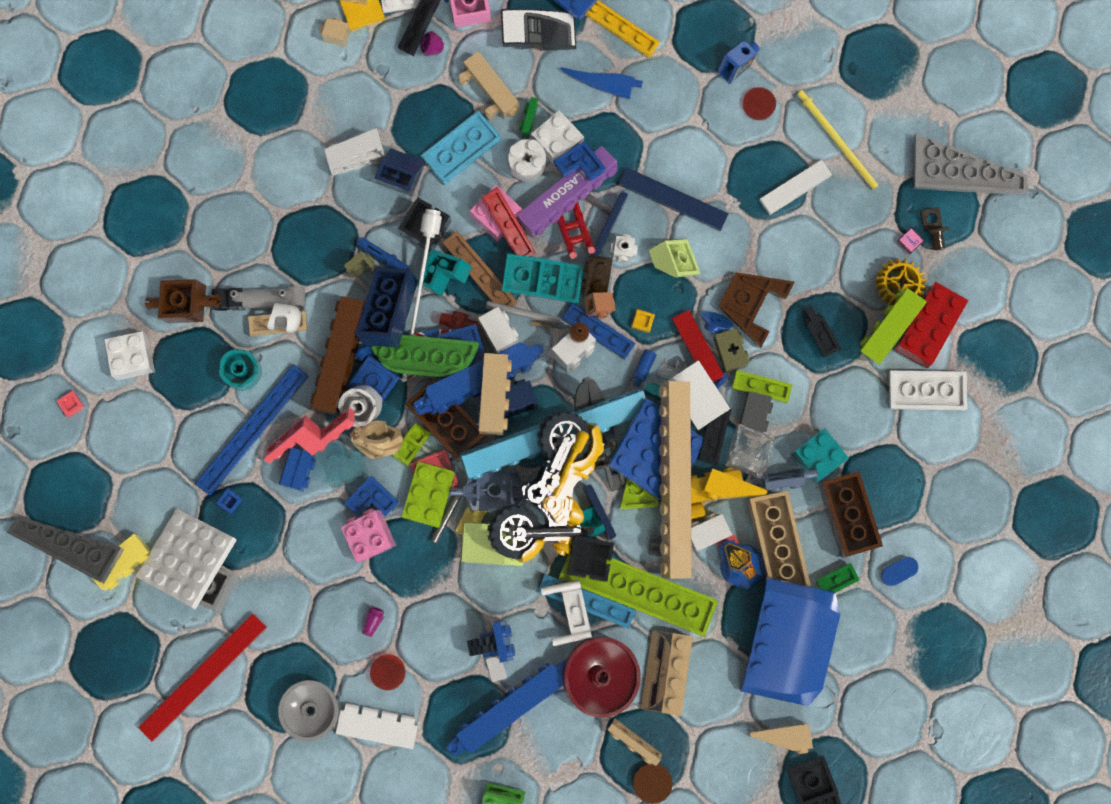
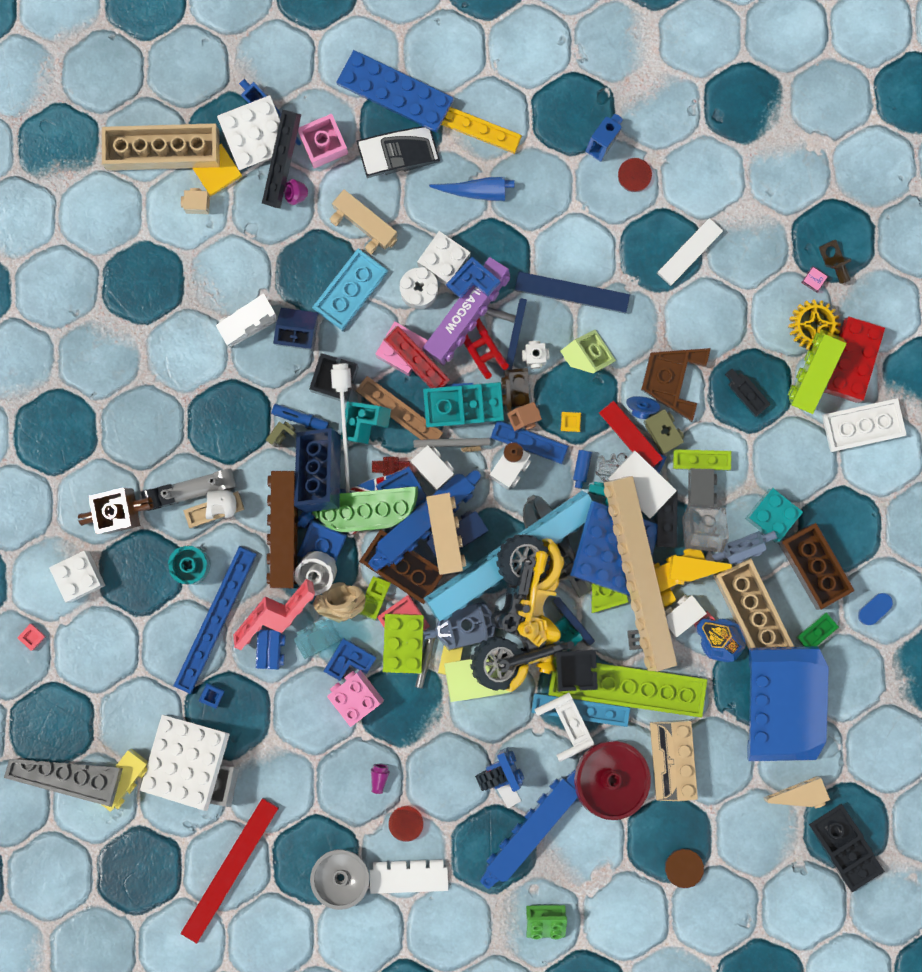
camera: 10 degrees left, 5 degrees up
green plate [519,97,538,139] -> none
tan plate [608,718,662,766] -> none
light yellow bar [797,90,878,190] -> none
light grey wing [913,133,1027,195] -> none

